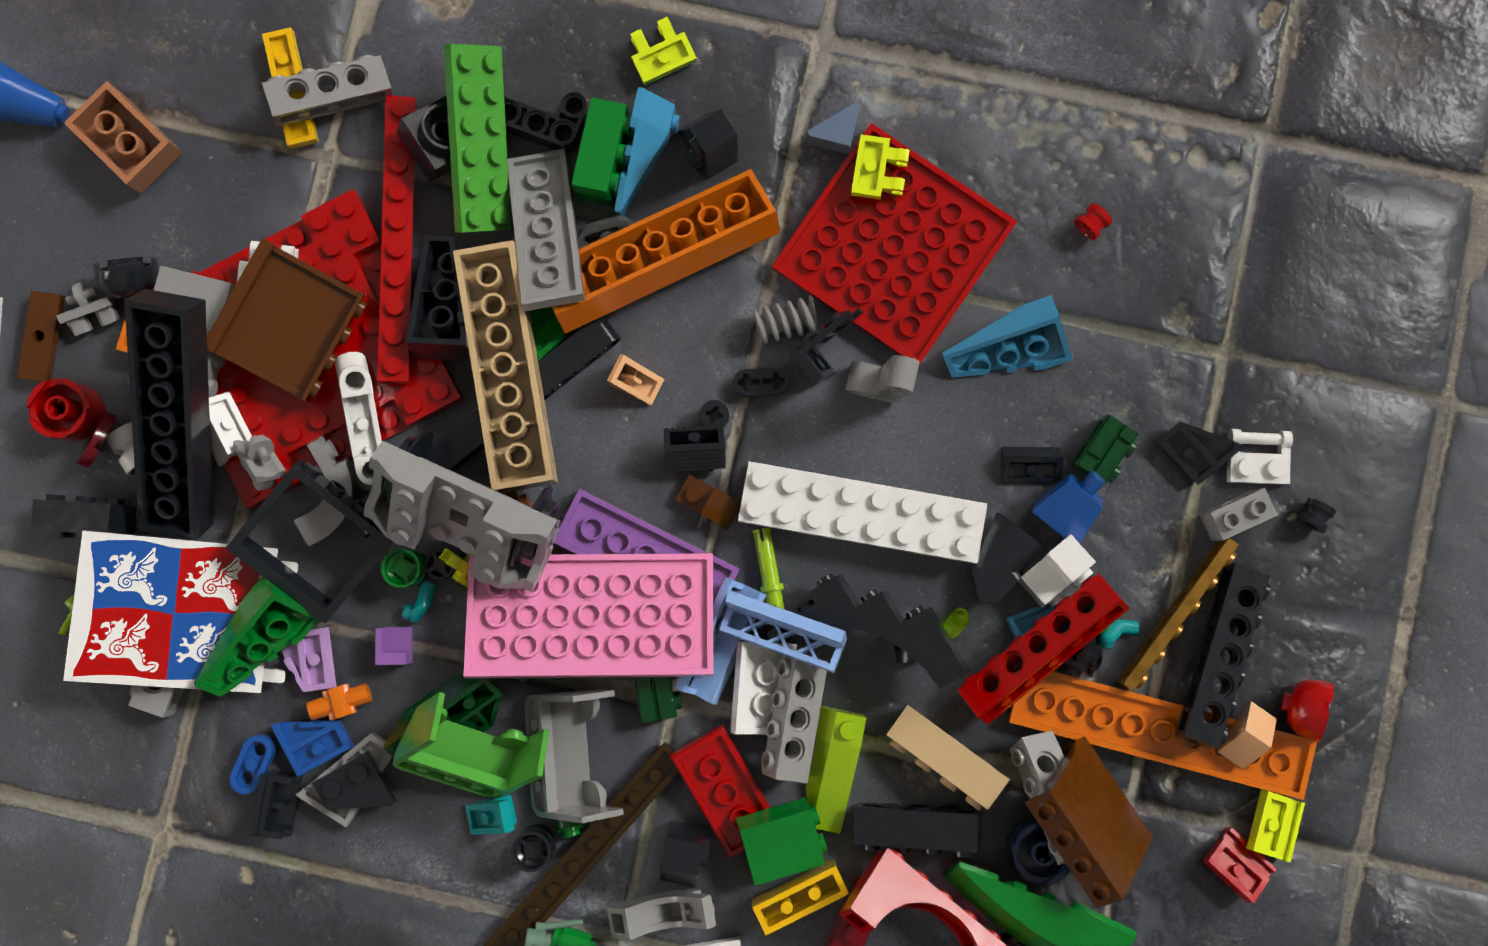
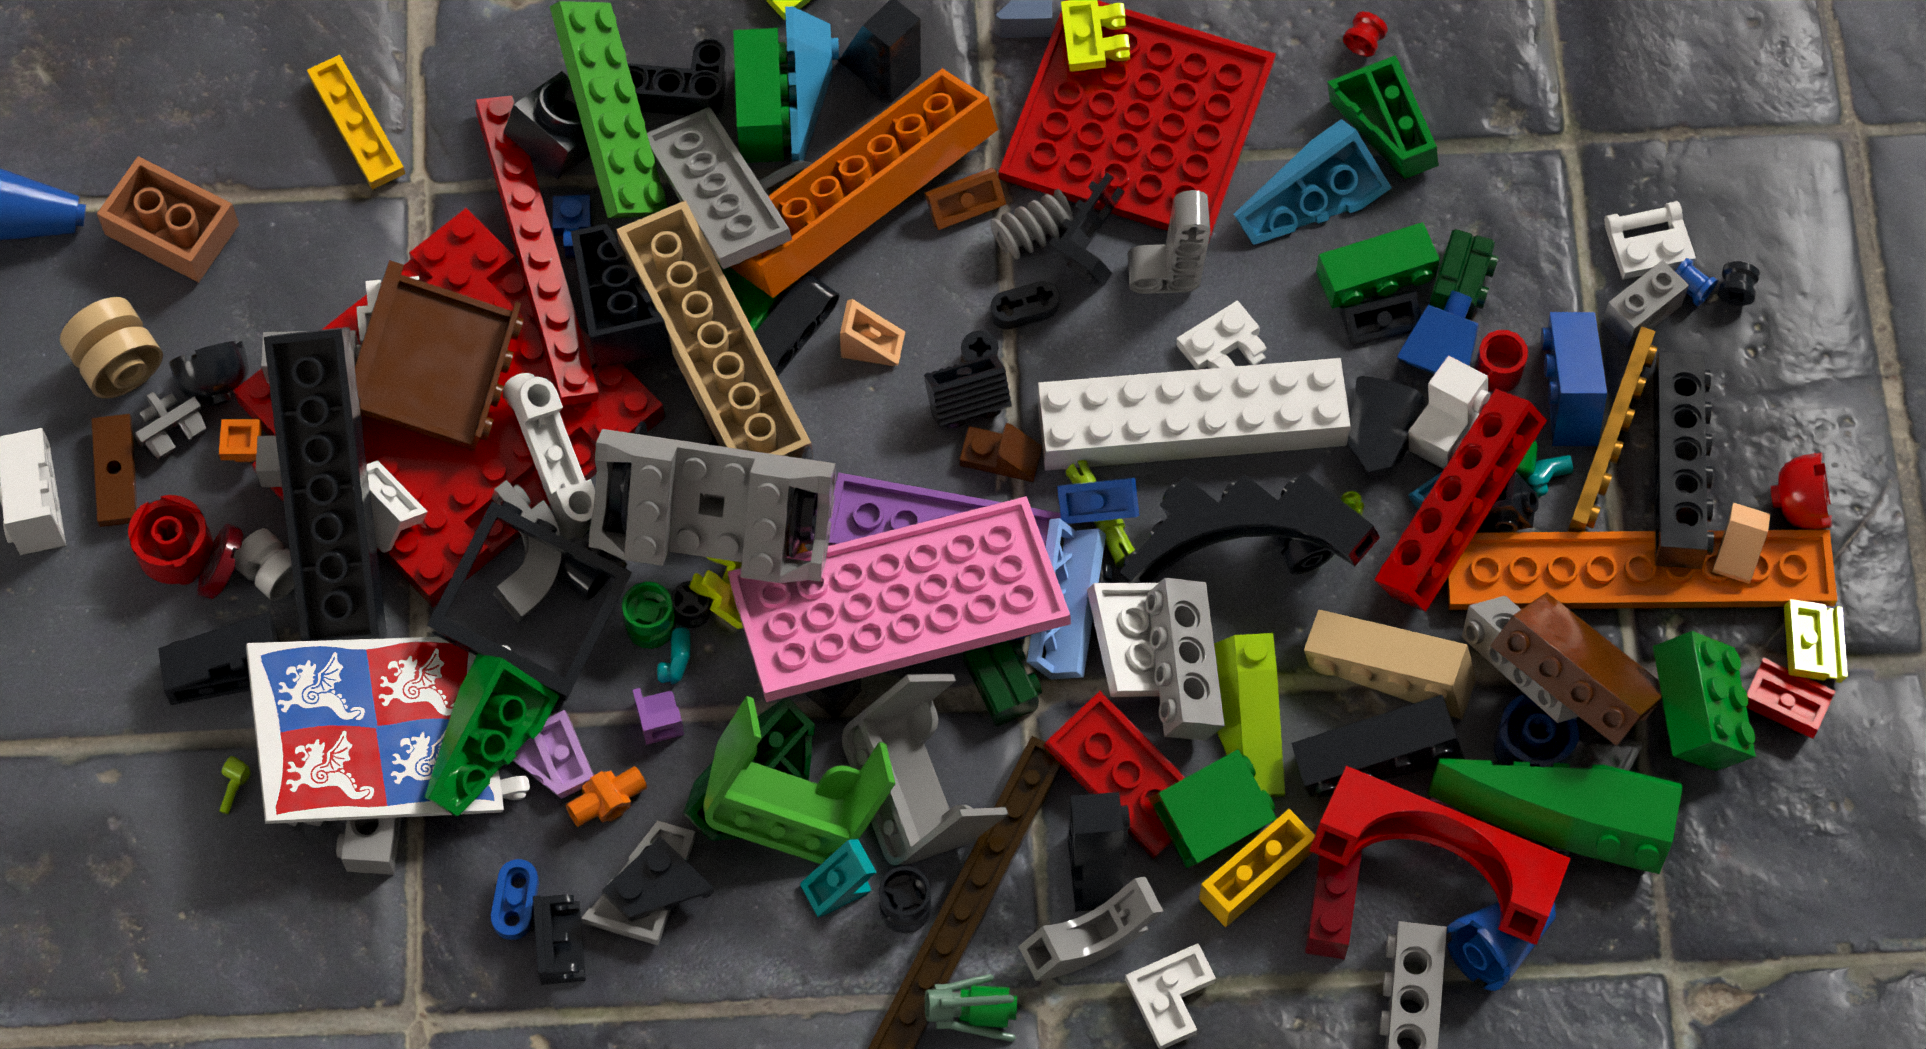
camera: 15 degrees left, 20 degrees down
light grey hips [233,435,286,491] -> none
light grey brick [262,55,392,127] -> none
blue wing [271,720,354,777] -> none
green plate [555,820,585,840] -> none
light blue fence [719,590,847,673] -> none
black wing [1157,420,1244,485] -> none
none -> tan wheel [60,297,163,398]
none -> blue plate [553,195,591,258]
none -> dark orange plate [924,167,1007,230]
none -> blue plate [1057,478,1140,524]
none -> white plate [1176,300,1266,370]
none -> green brick [1316,222,1440,309]
none -> green wedge [1327,55,1439,179]
none -> red piece [1474,330,1528,392]
none -> blue wedge [1540,312,1607,446]
none -> green brick [1653,631,1756,771]
none -> blue bush [1675,258,1718,307]

